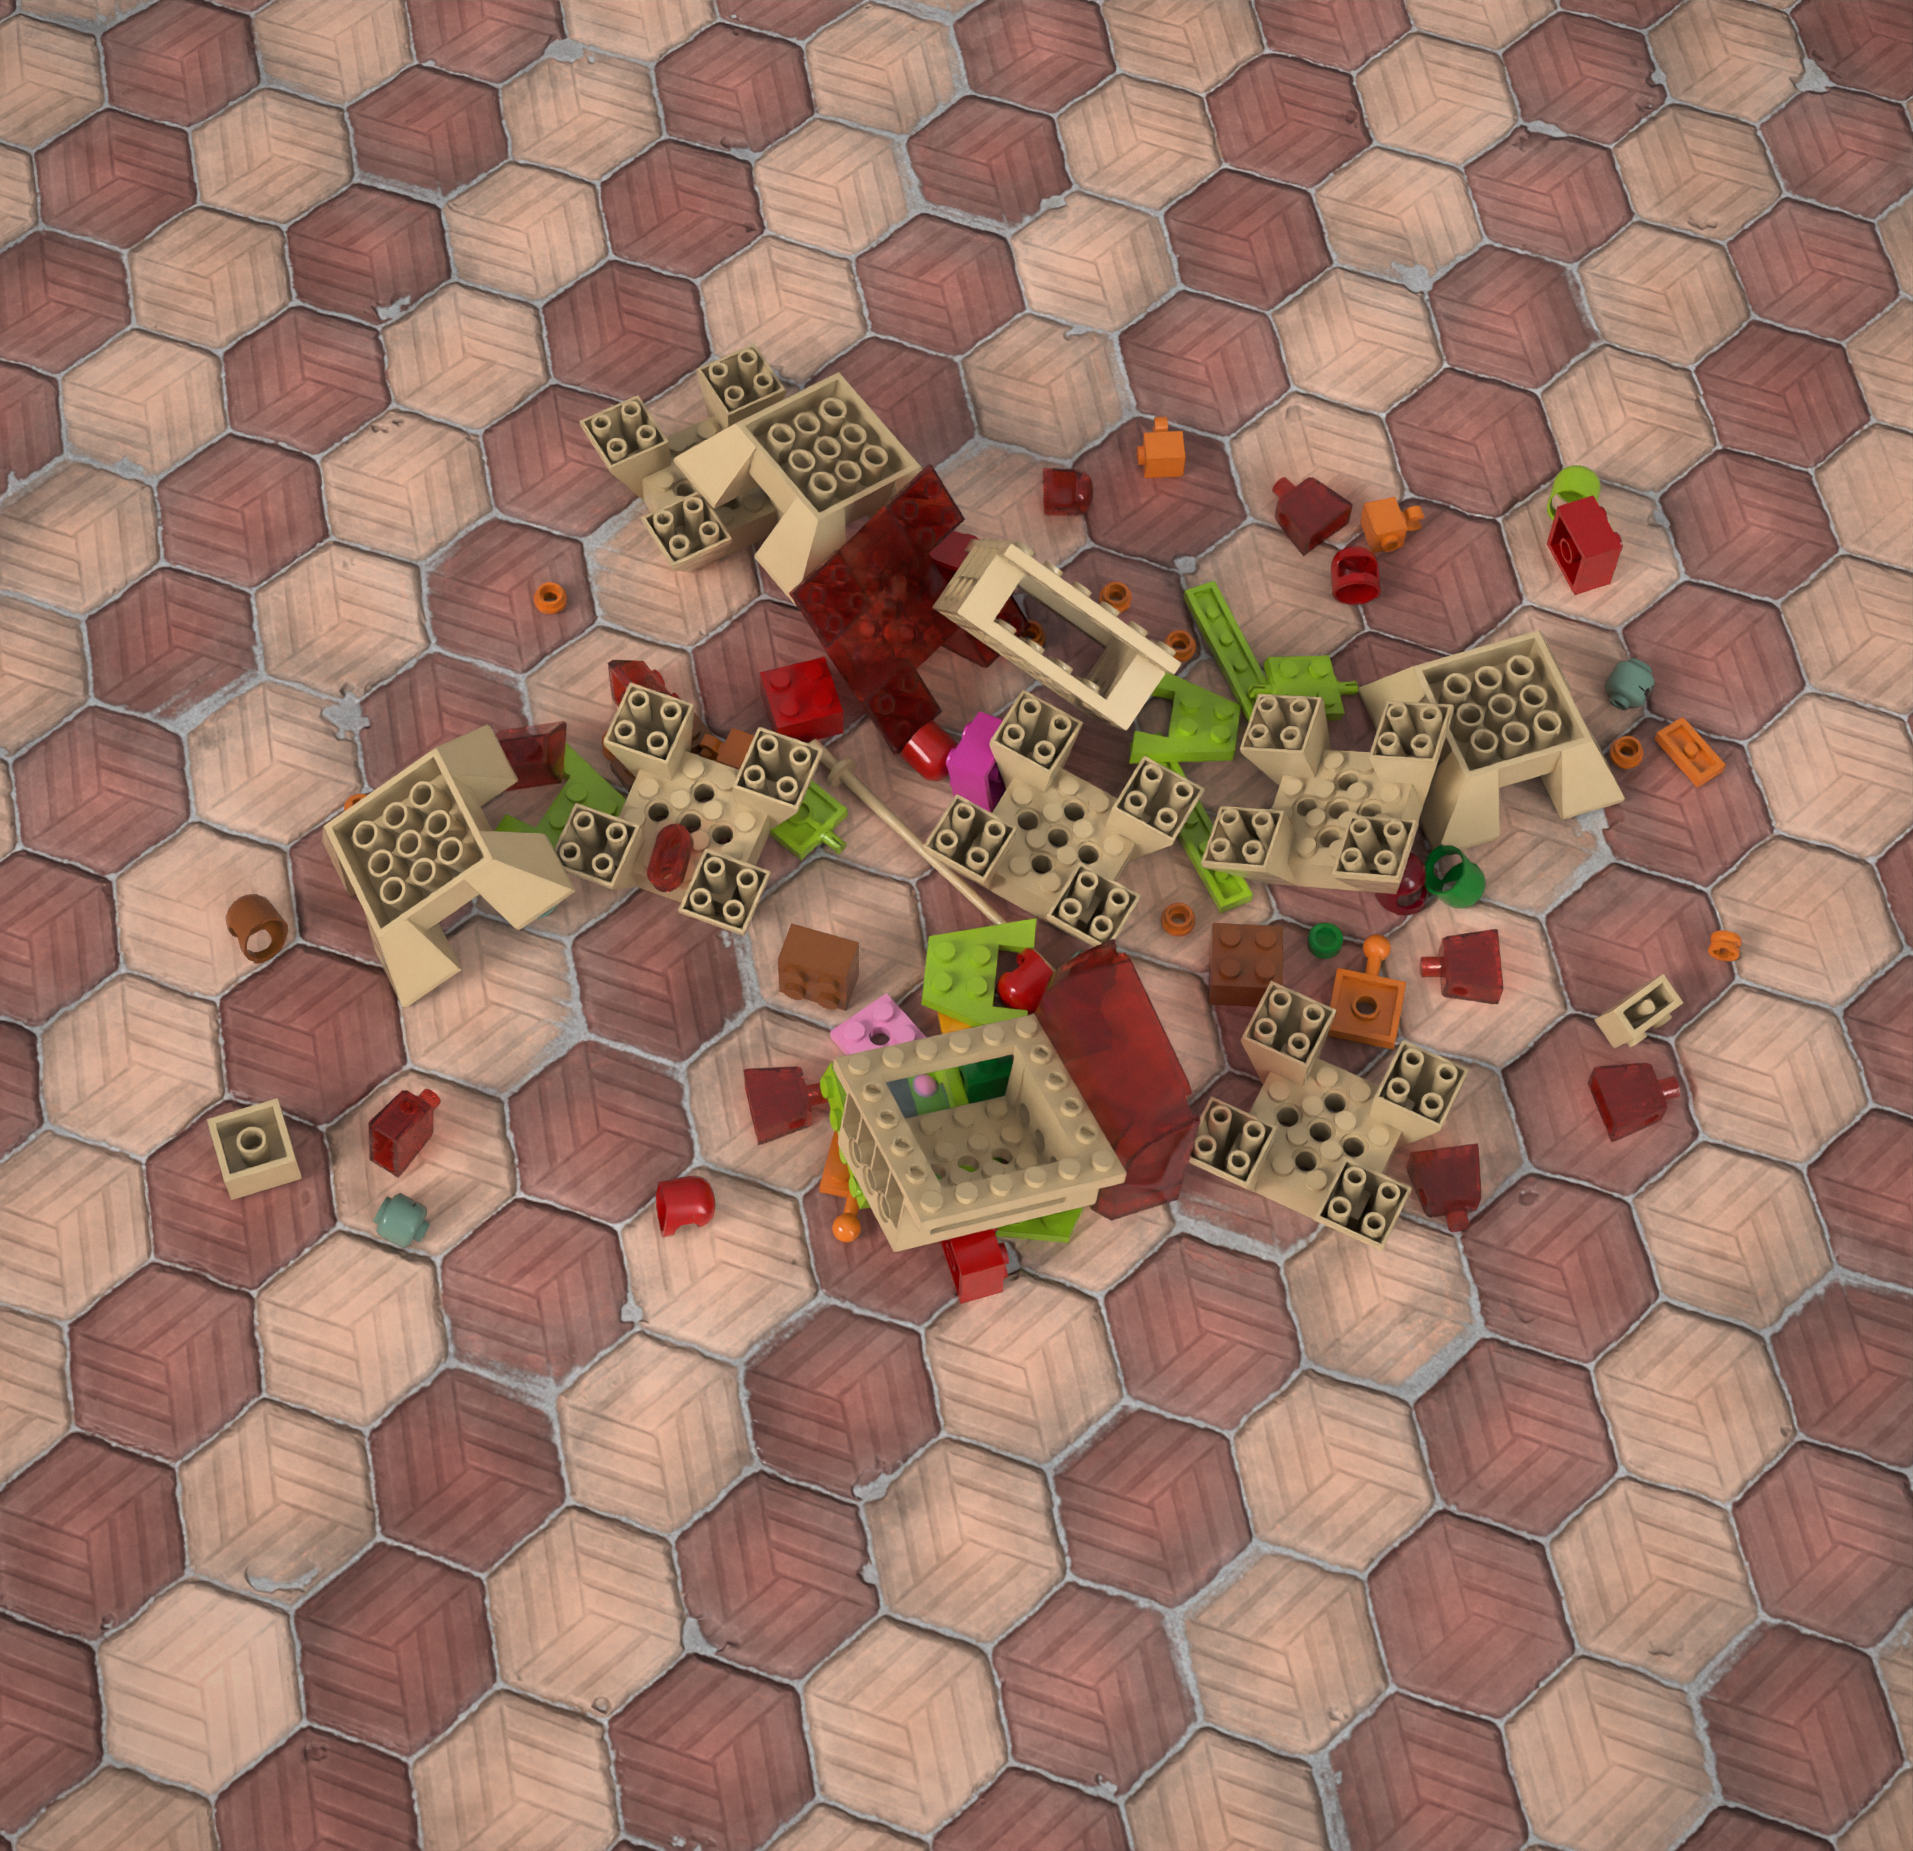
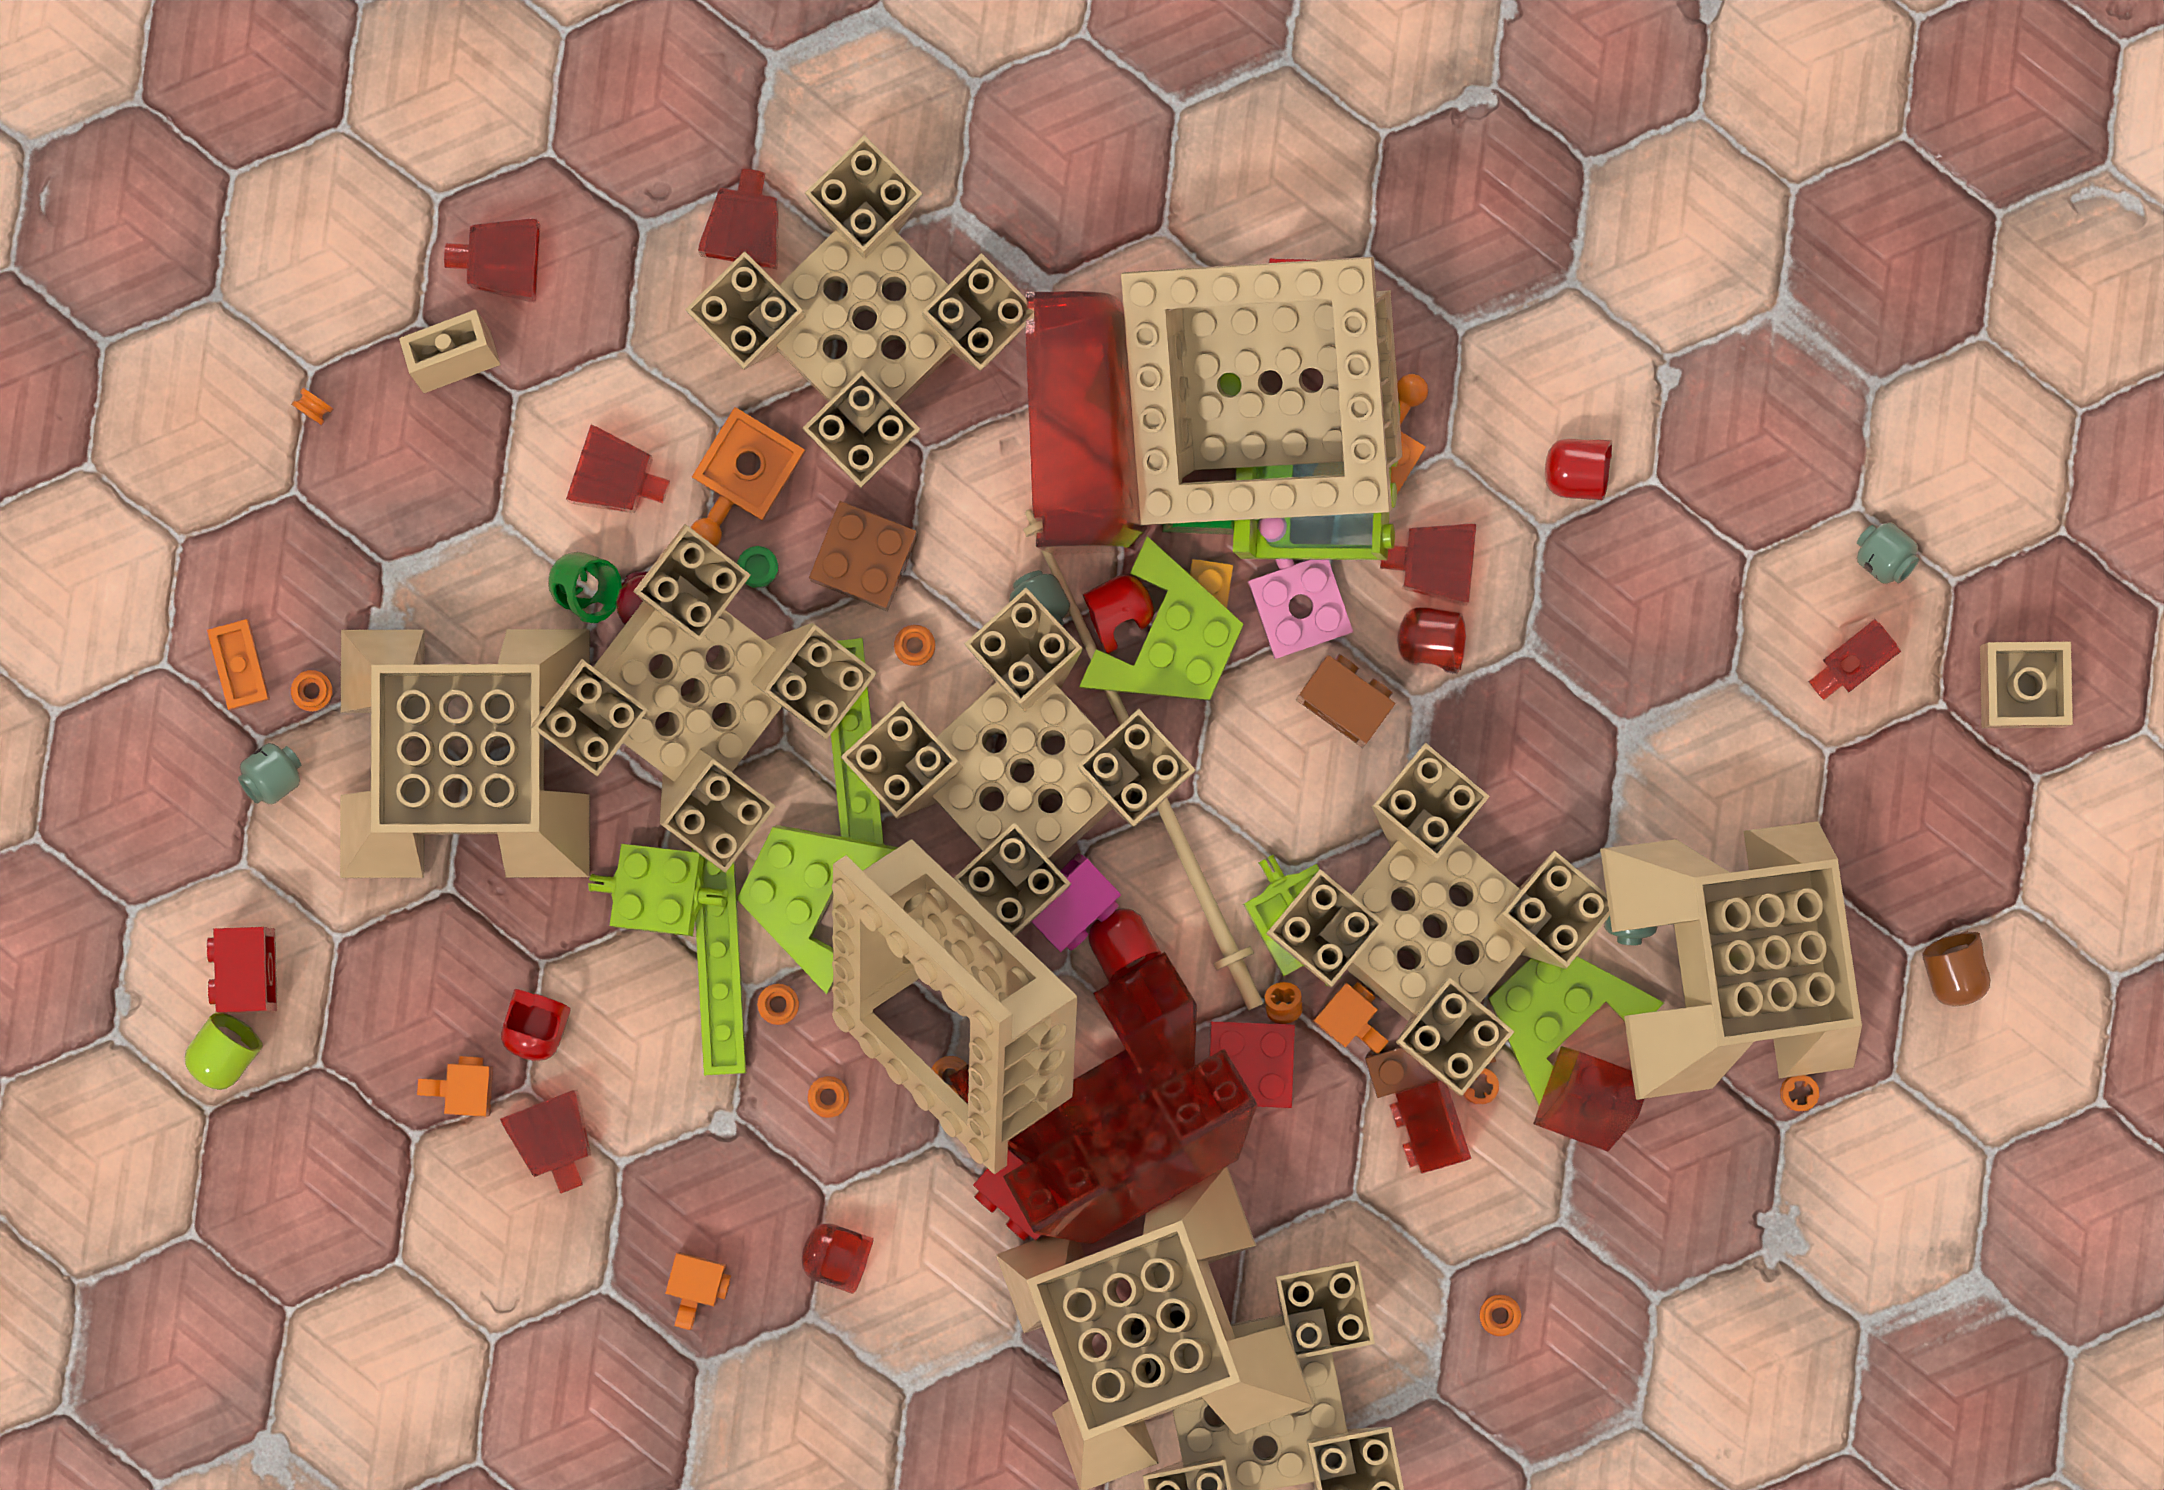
camera: 160 degrees left, 25 degrees up
clear red plate [647,824,694,892] -> none
none -> clear red helmet [1397,607,1466,674]

